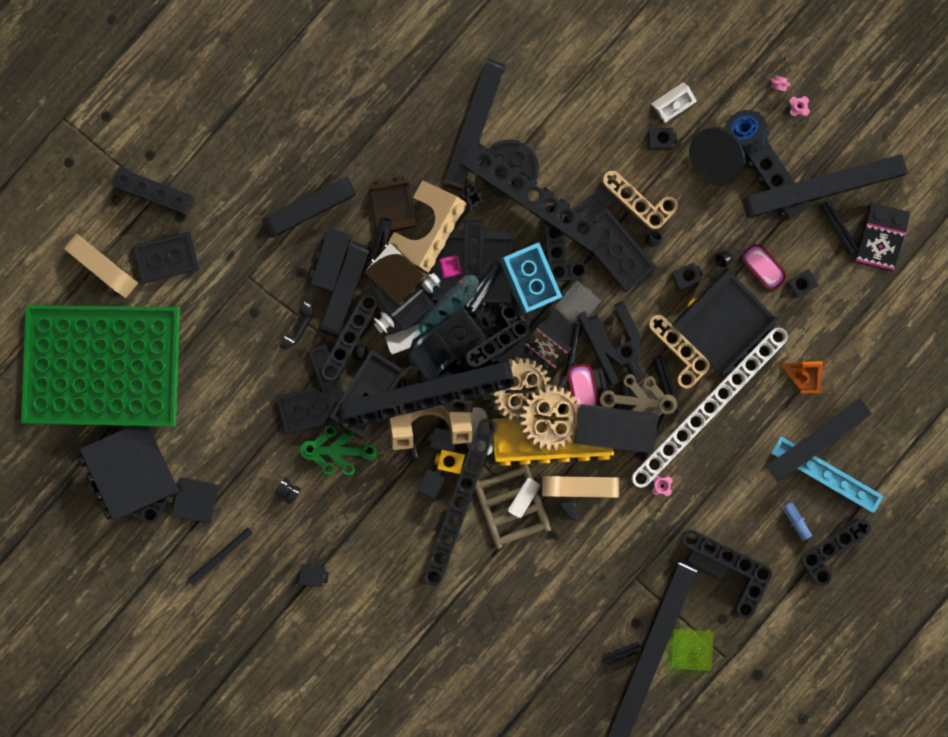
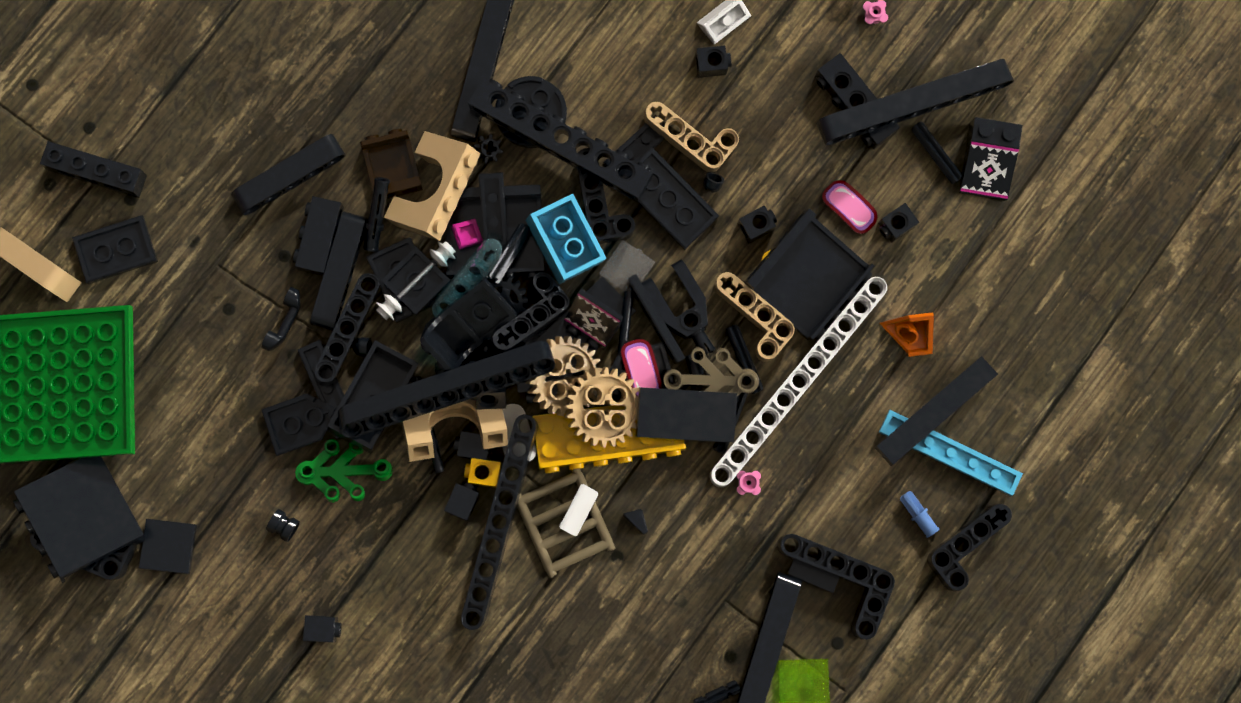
camera: 15 degrees left, 5 degrees down
black bar [188,528,253,585] -> none
dark brown panel [365,243,429,305] -> none
white slope [385,323,425,355] -> none
tan beam [542,476,619,497] -> none
black tile [689,127,746,185] -> none
black hinge [715,250,732,267] -> none
black wheel [724,109,769,154] -> none

